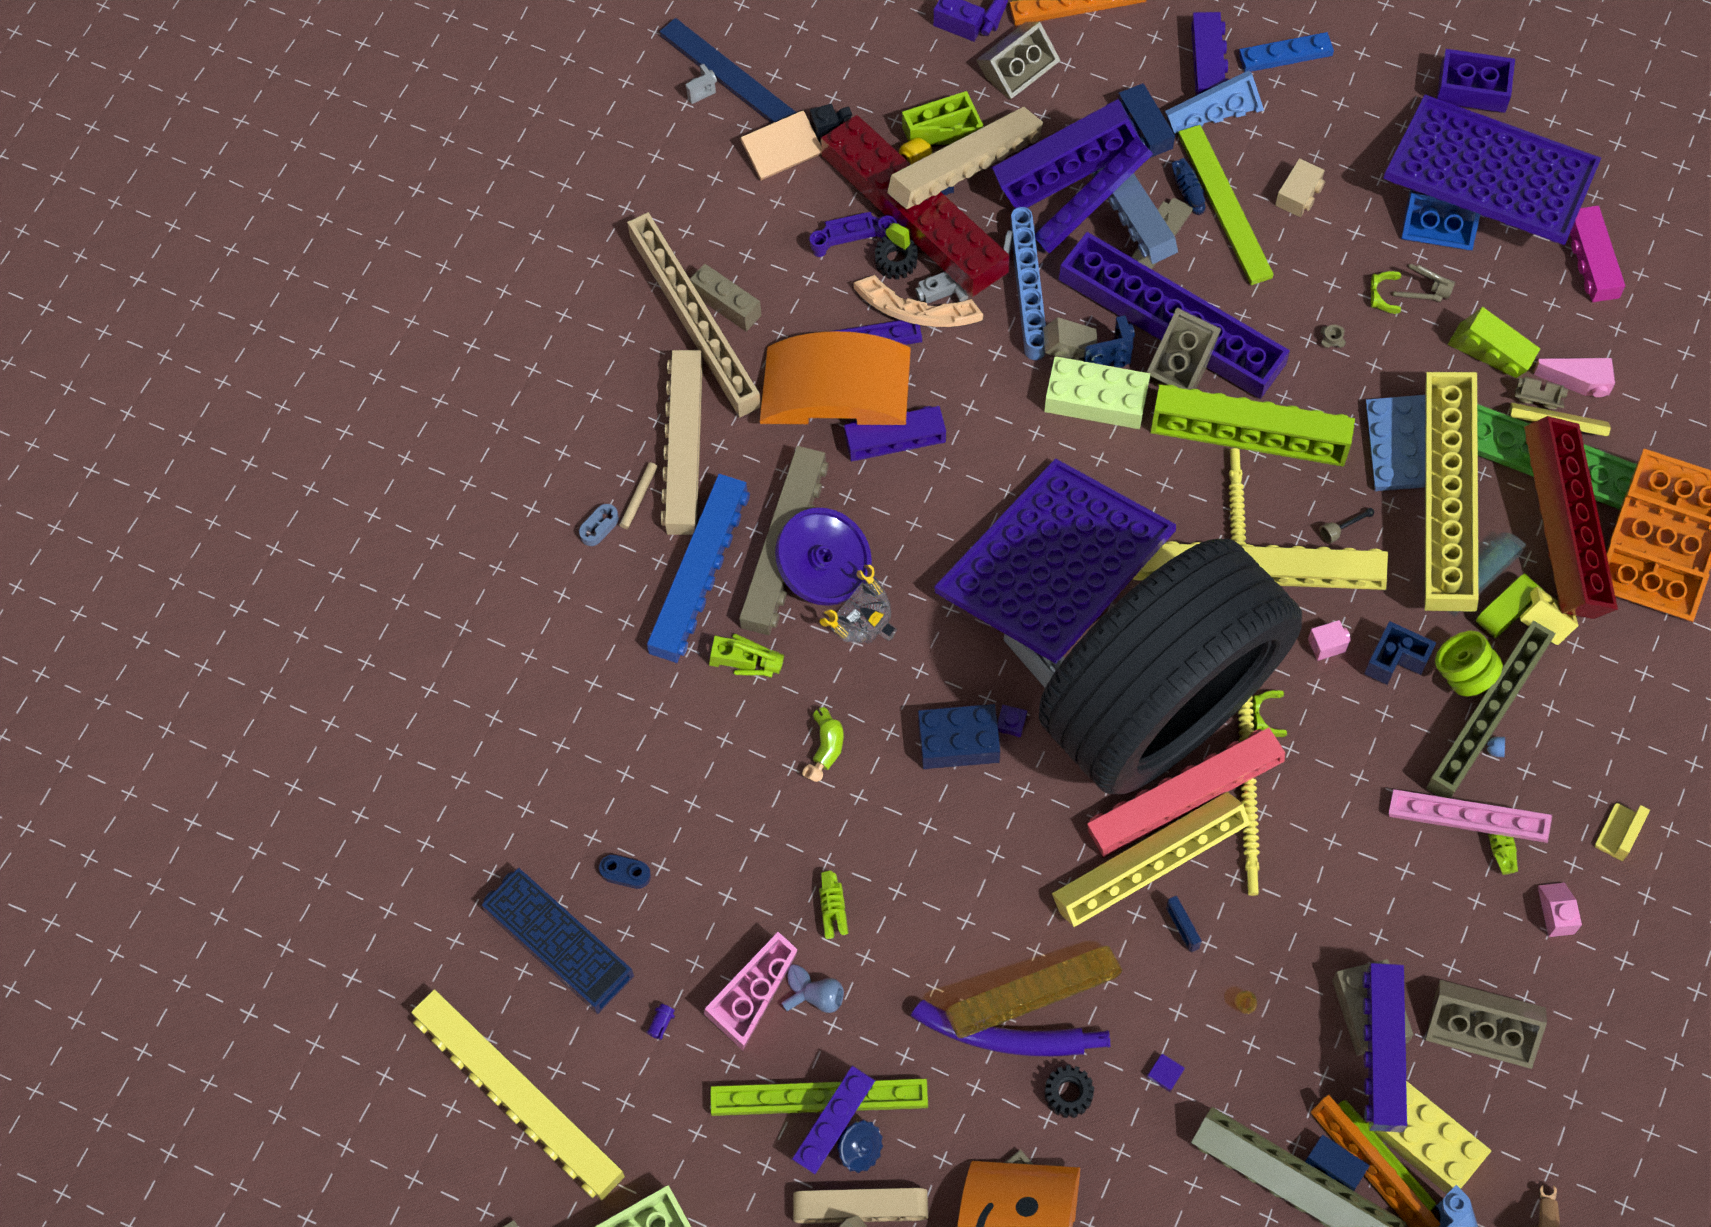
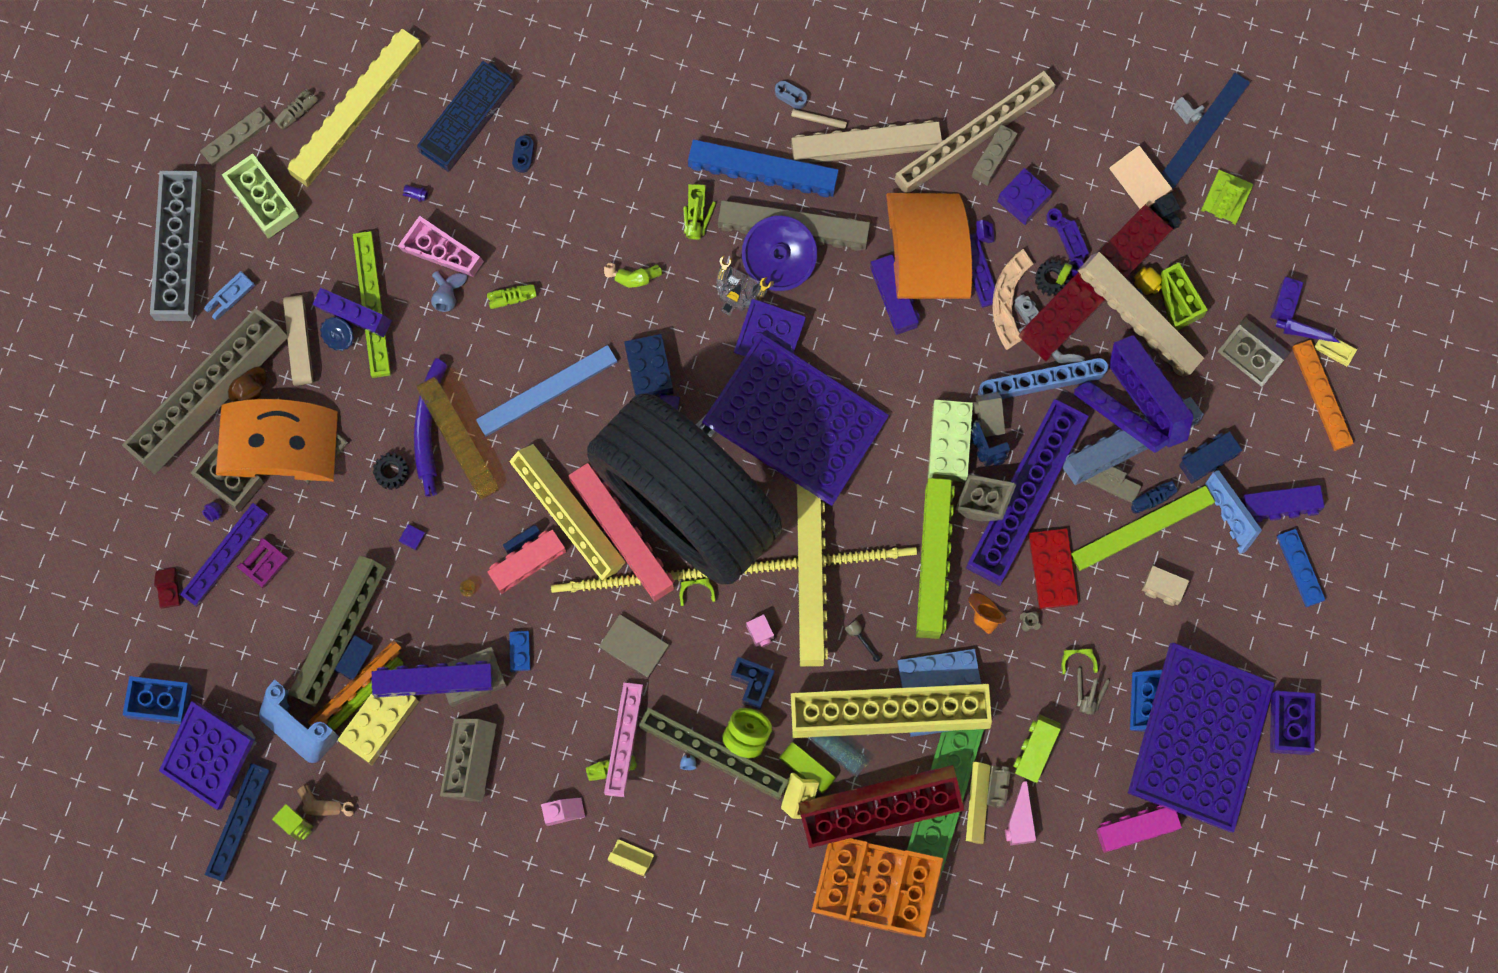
camera: 80 degrees right, 10 degrees up
none -> dark tan hinge [274,89,318,130]
none -> medium blue tile [476,345,617,437]
none -> coral brick [487,530,566,594]
none -> blue plate [509,631,530,672]
none -> dark tan tile [599,615,669,678]
none -> dark purple plate [734,299,806,356]
none -> orange piece [969,593,1006,634]
none -> dark purple plate [976,220,995,243]
none -> dark purple brick [997,168,1052,225]
none -> red plate [1028,529,1078,609]
none -> lime bracket [1201,170,1253,225]

